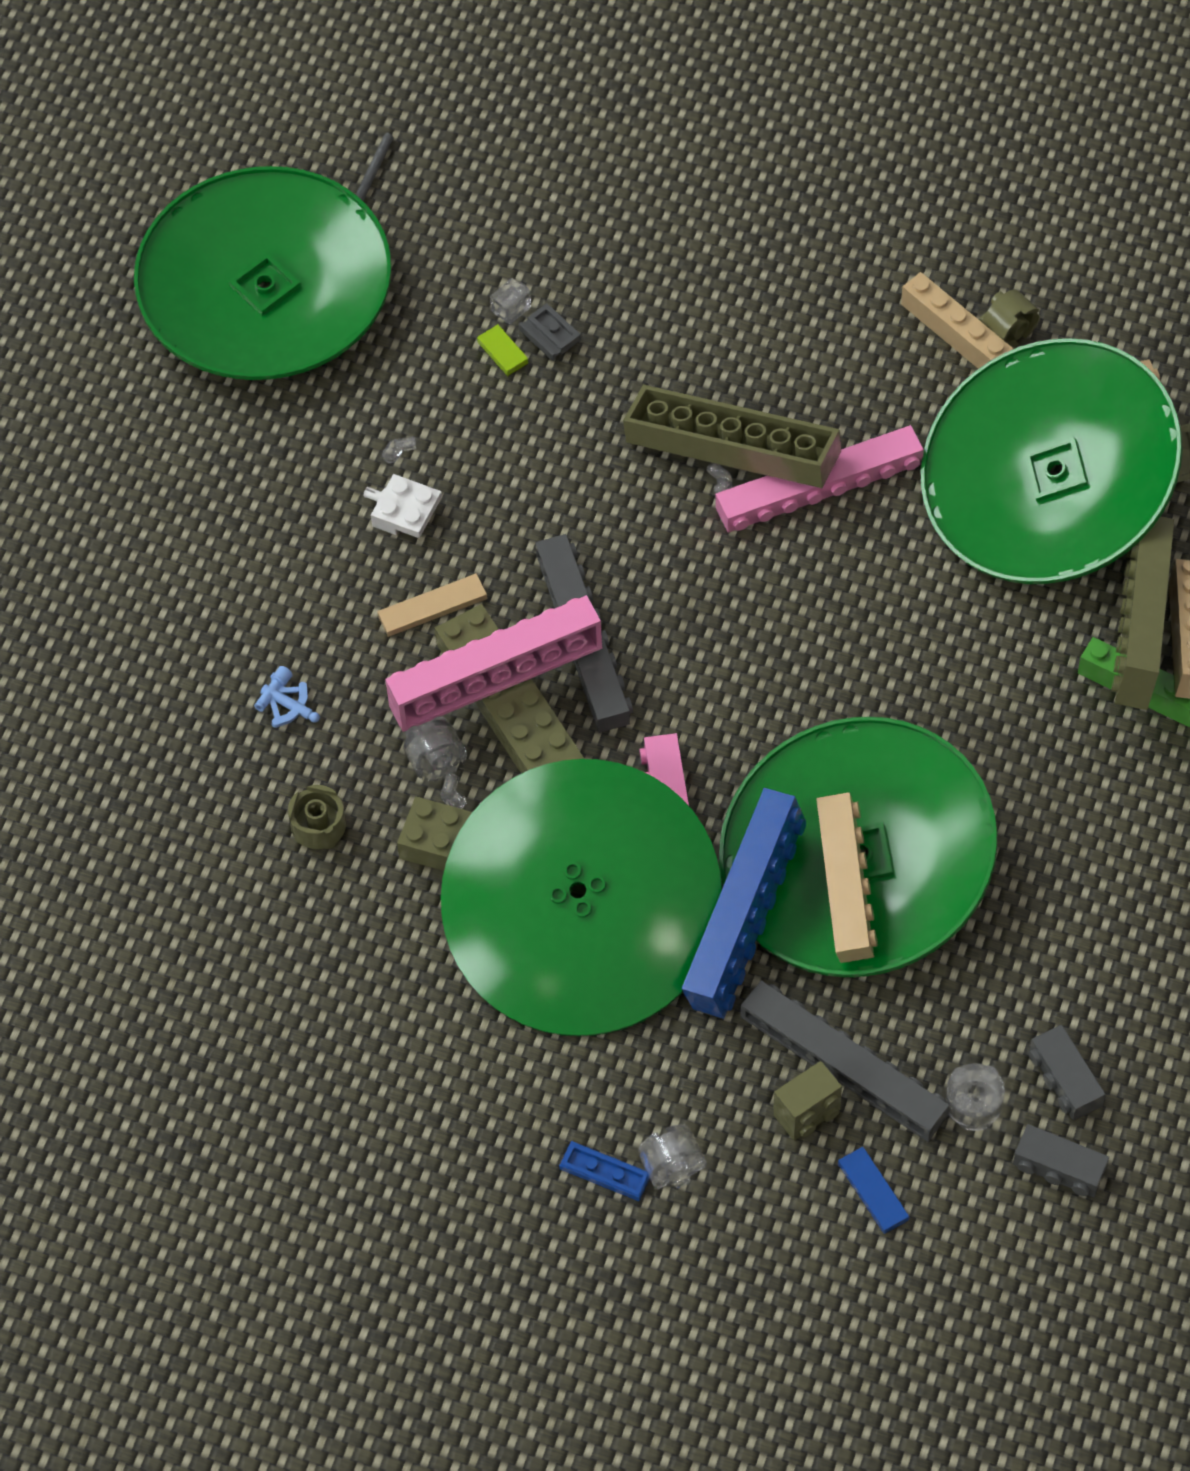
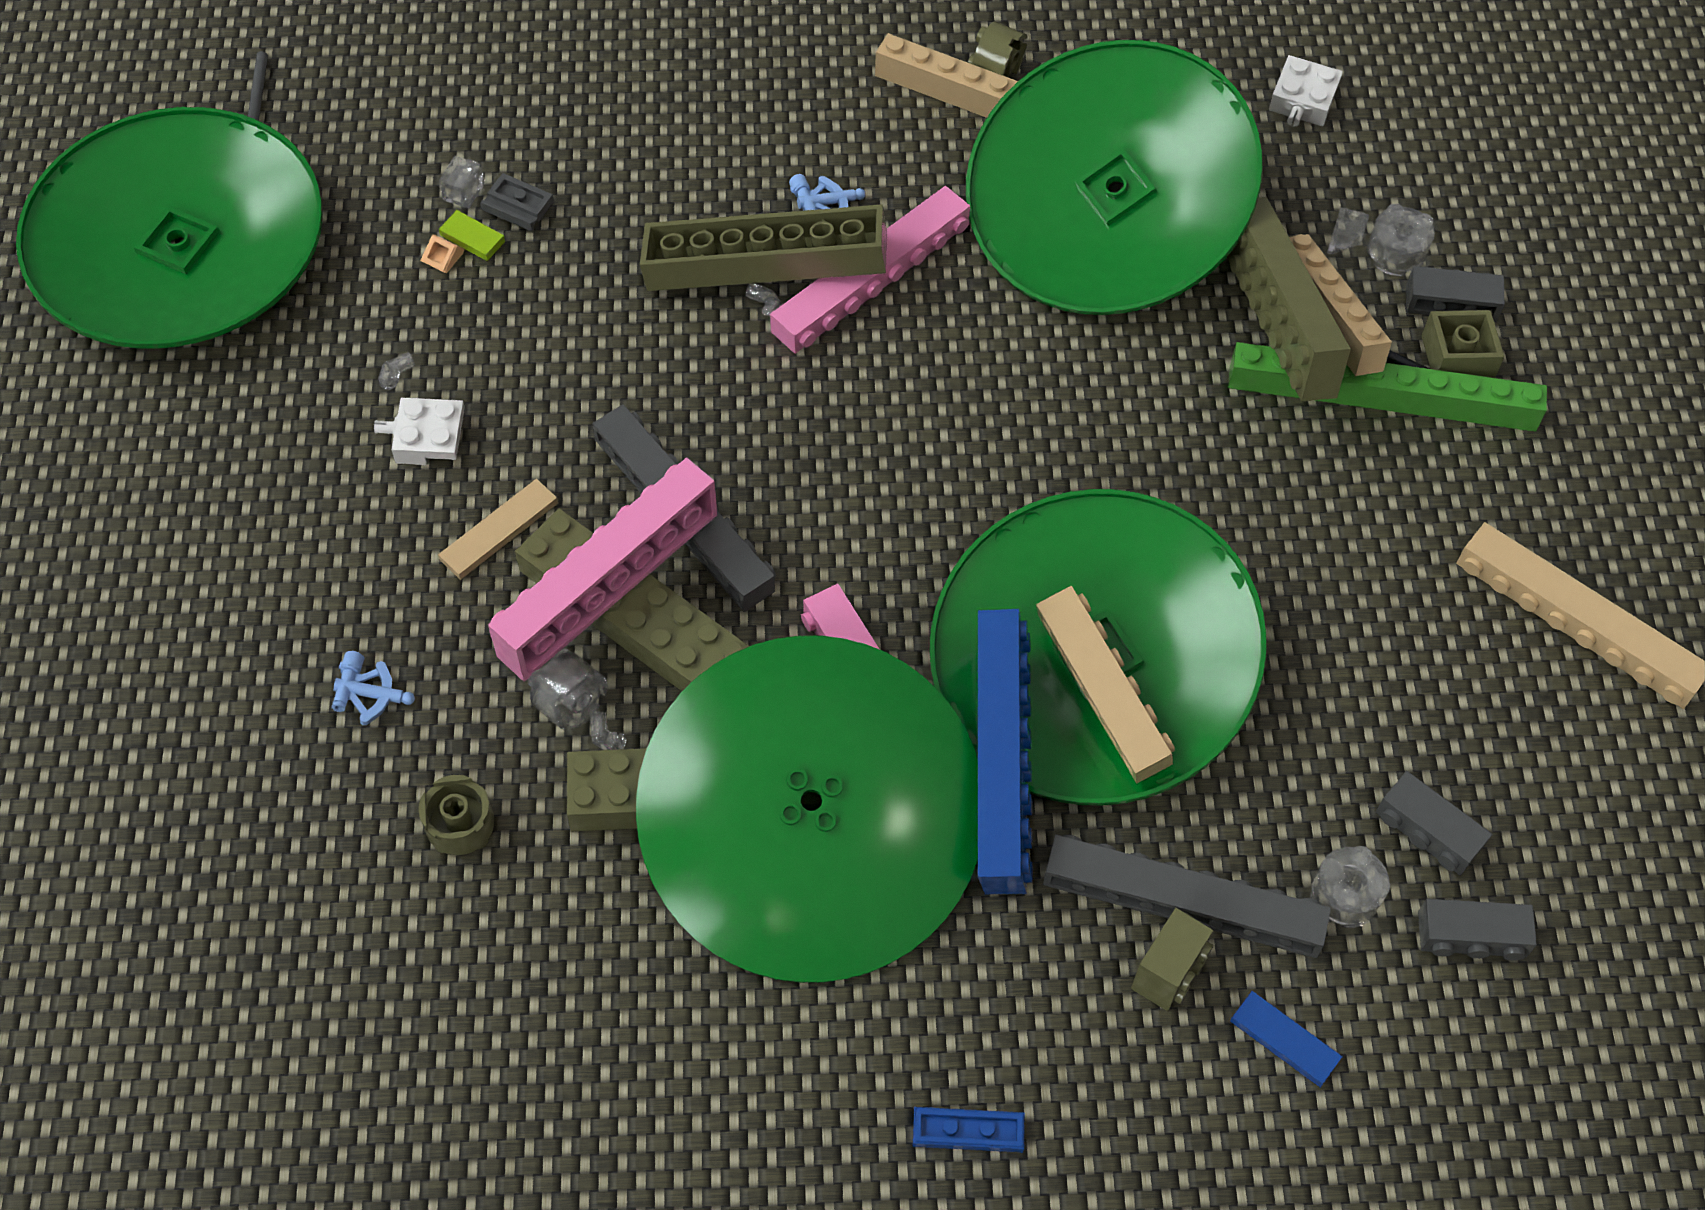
camera: 25 degrees left, 0 degrees up
clear brick [638,1125,707,1189] -> none
none -> light nougat slope [420,234,465,273]
none -> light blue piece [789,174,865,211]

